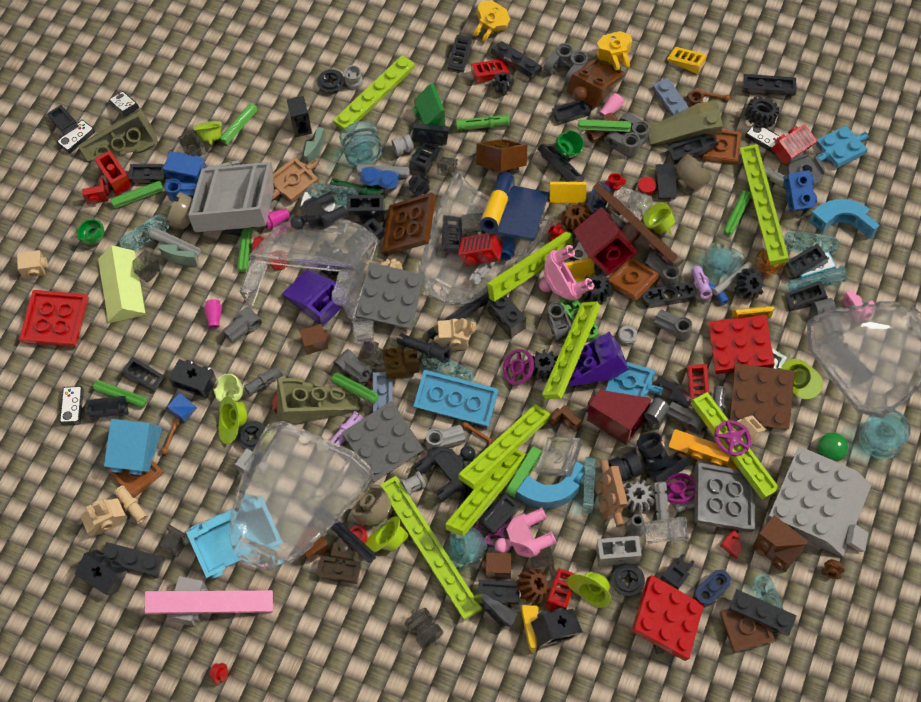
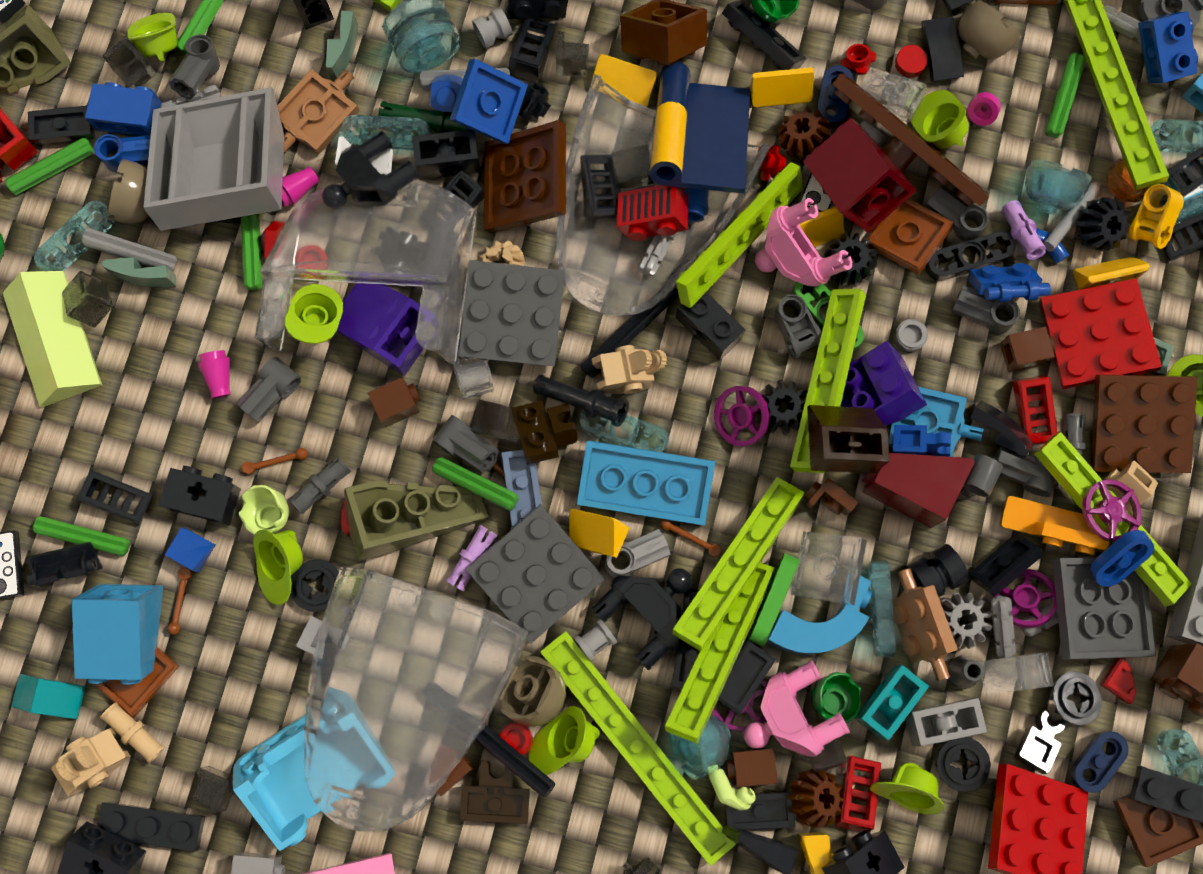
camera: 10 degrees left, 15 degrees up
black wheel [637,432,669,470] -> none
none -> teal slope [11,674,86,719]
none -> dark grey piece [169,34,220,99]
none -> dark orange hinge [242,448,308,475]
none -> lime piece [285,284,343,344]
none -> blue plate [450,59,528,144]
none -> yellow slope [569,509,629,558]
none -> yellow slope [590,54,658,108]
none -> yellowish green arm [709,769,756,811]
none -> dark brown slope [807,405,890,474]
none -> green hair [812,672,862,724]
none -> teal brick [855,665,929,740]
none -> blue plate [893,425,951,457]
none -> dark pink tile [967,92,1001,126]
none -> blue plate [968,263,1051,302]
none -> reddish brown brick [1000,327,1055,373]
none -> gear [1049,671,1102,726]
none -> blue plate [1090,530,1154,587]
none -> yellow piece [1129,184,1184,249]

